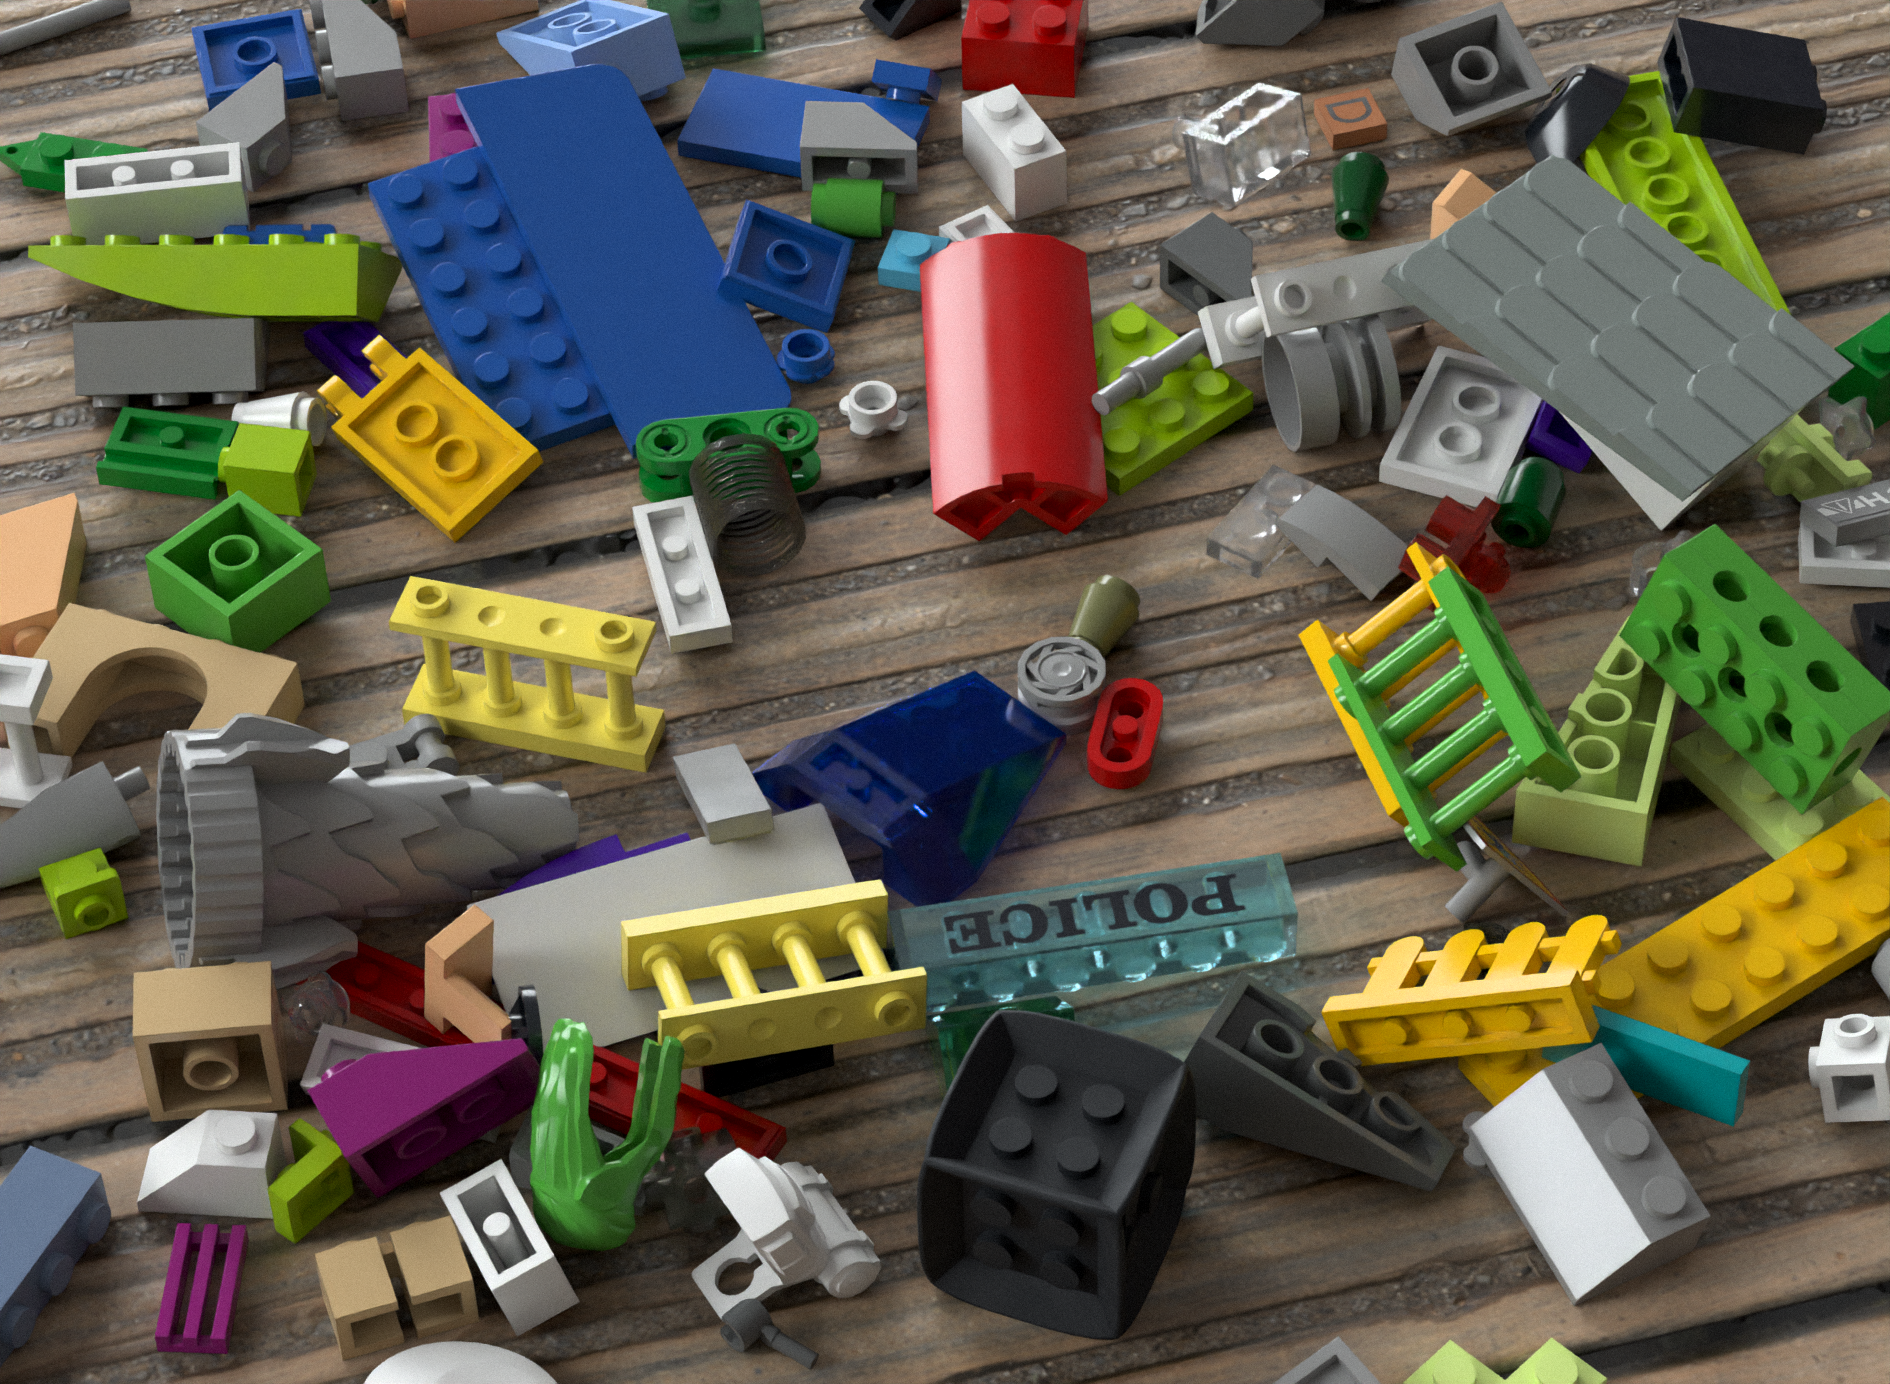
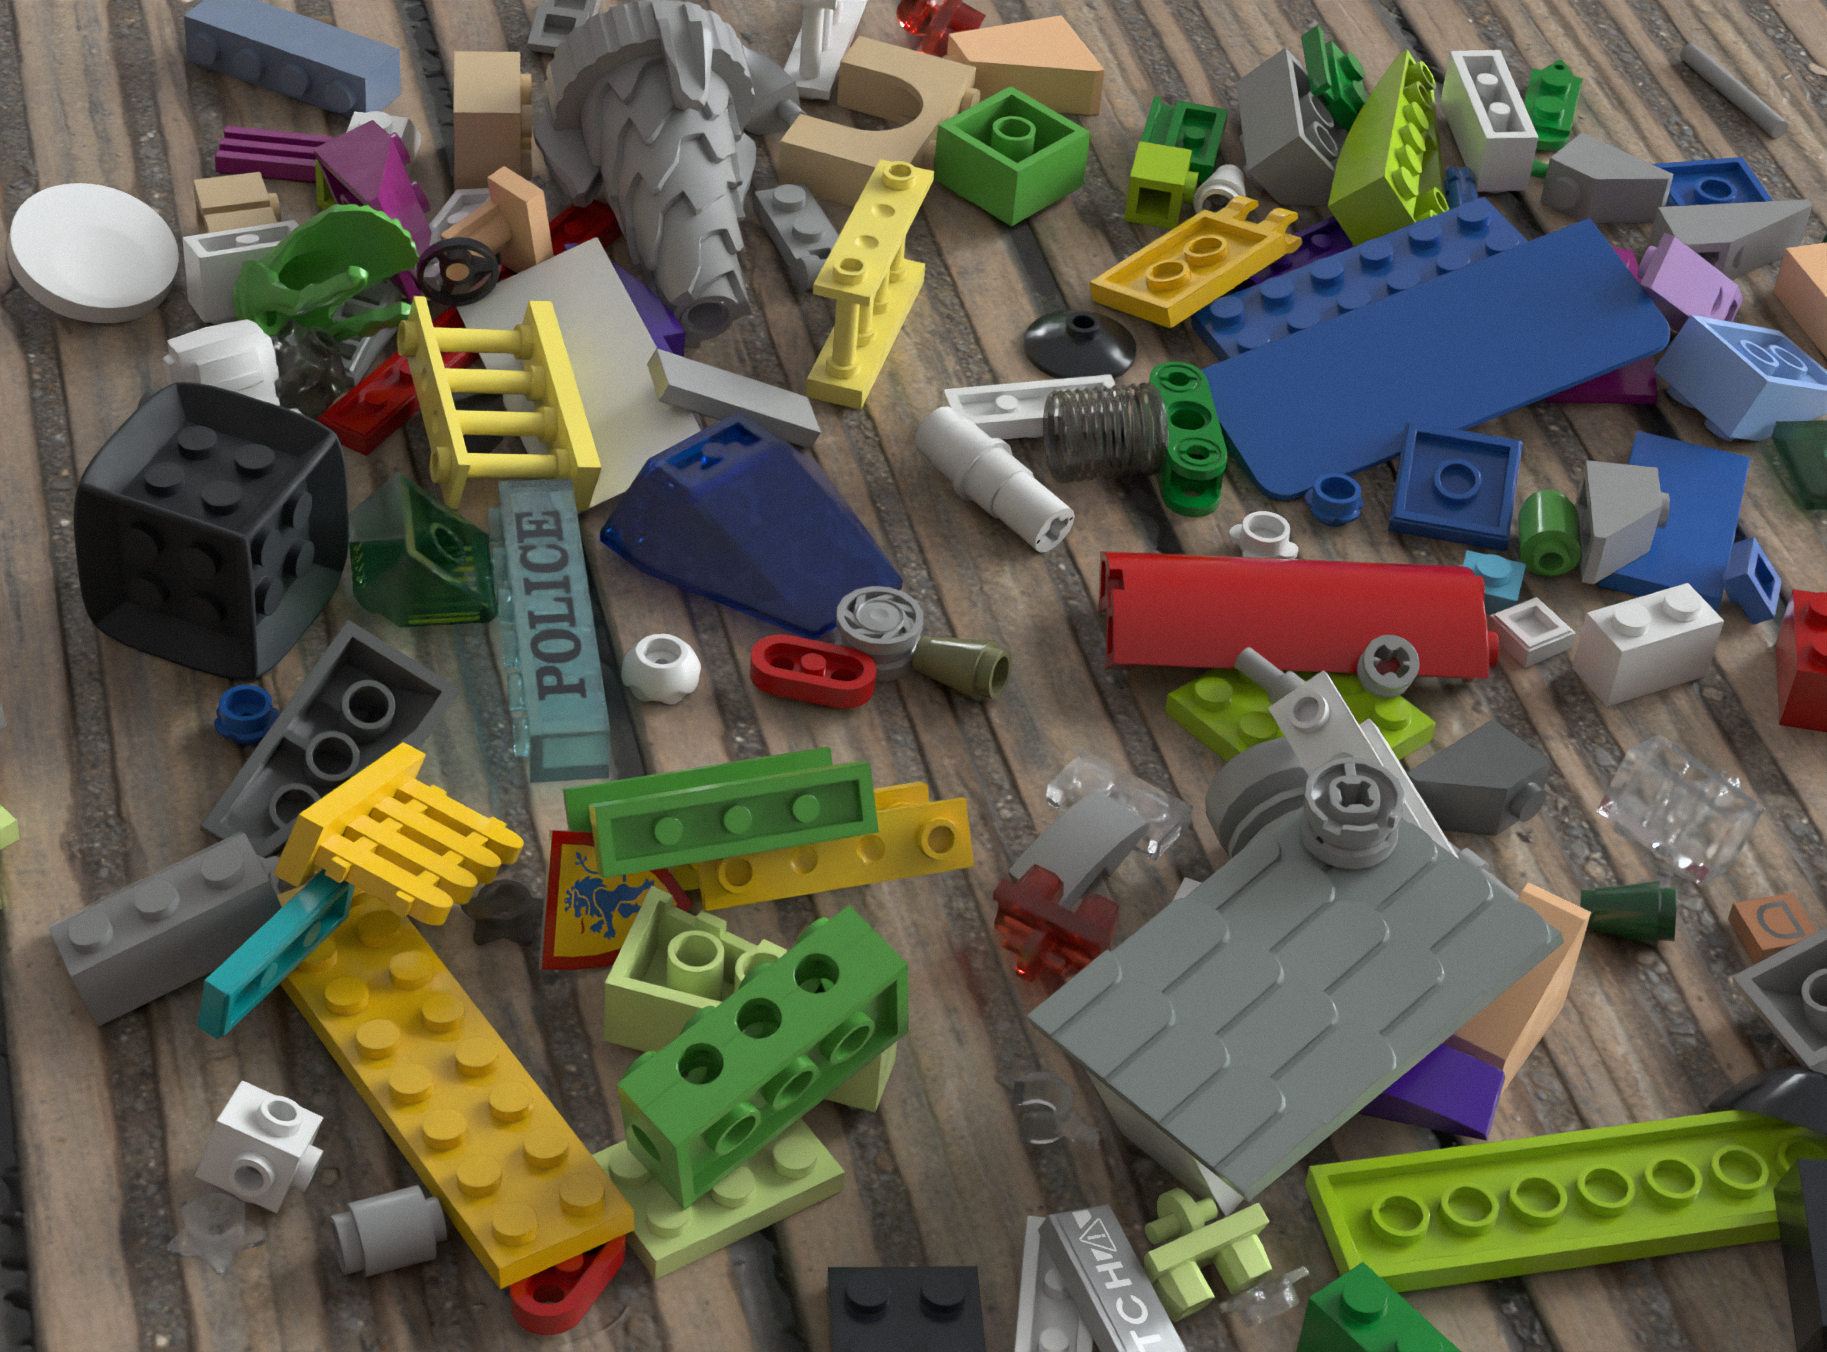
camera: 85 degrees right, 5 degrees down
none -> blue plate [214,685,280,745]
none -> white plate [621,634,701,705]
none -> white piece [914,406,1075,553]
none -> black dish [1024,310,1136,379]
none -> light grey wheel [1299,757,1404,869]
none -> green plate [1301,25,1369,132]
none -> light grey bush [1356,635,1420,699]
none -> lavender slope [1637,232,1743,333]

